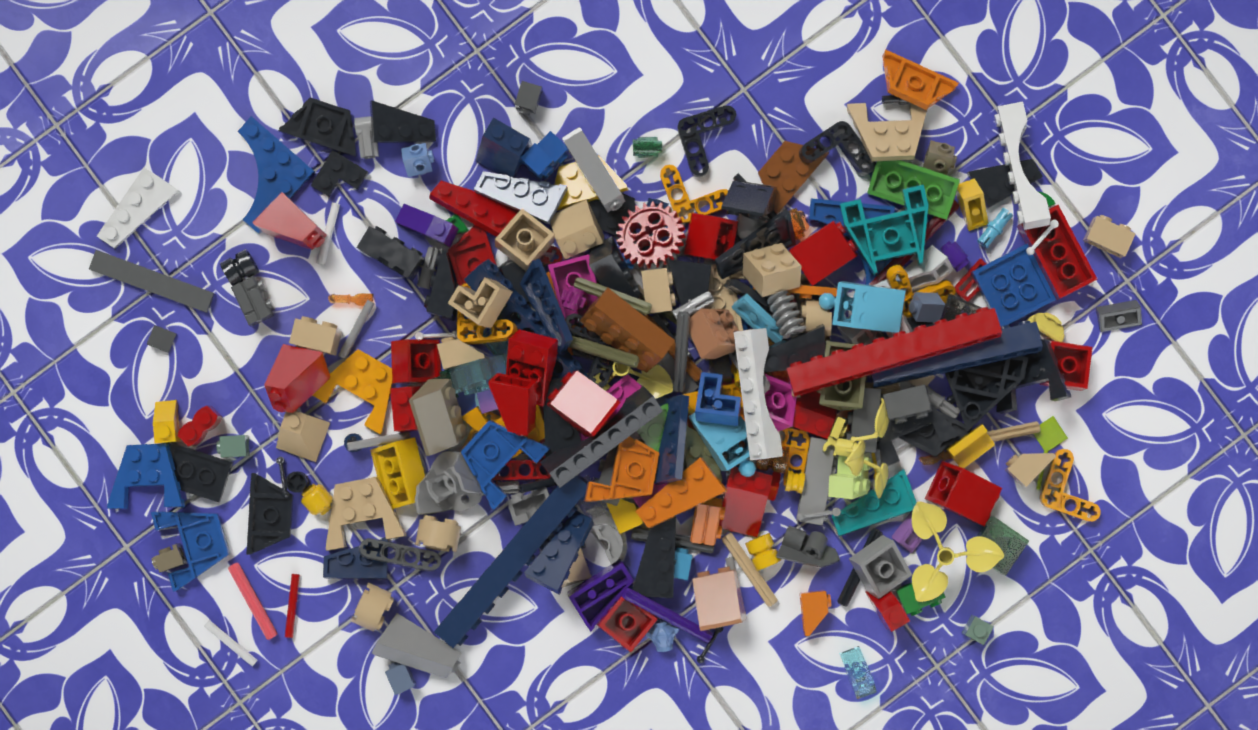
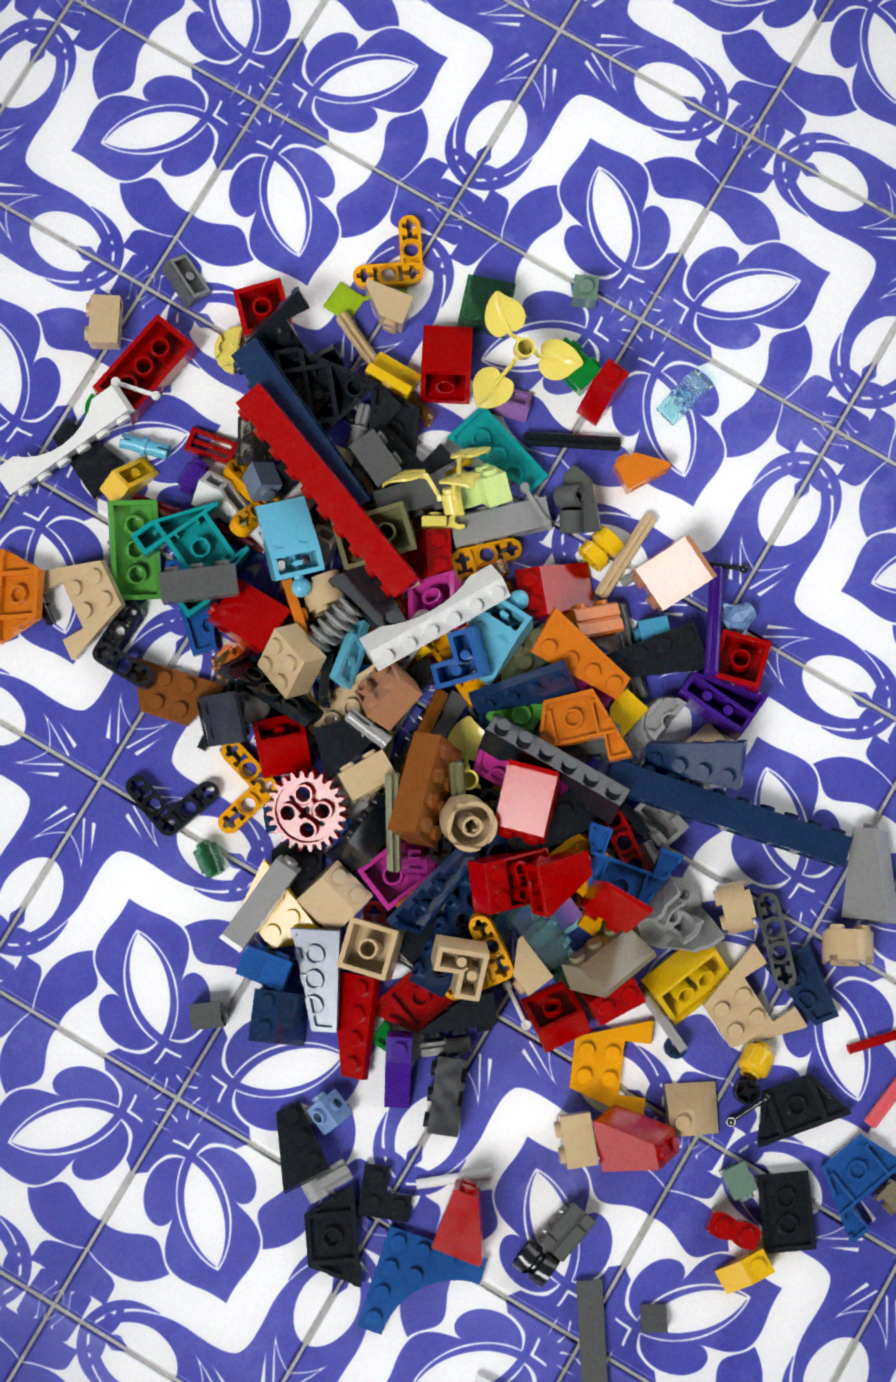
camera: 115 degrees left, 5 degrees down
blue wing [107,443,185,509] -> none
clear orange piece [328,293,374,306] -> none
light grey piece [338,300,375,359] -> none
dark grey axle [673,311,690,392] -> none
red tile [767,470,781,501] -> none
yellow wheel [785,470,805,494] -> none
light grey brick [849,535,912,599] -> none
dark tan brick [923,140,957,175] -> none
blue plate [971,243,1056,326] -> none
none -> dark grey brick [159,560,240,605]
none -> tan brick [439,794,497,852]
none -> red slope [579,879,653,934]

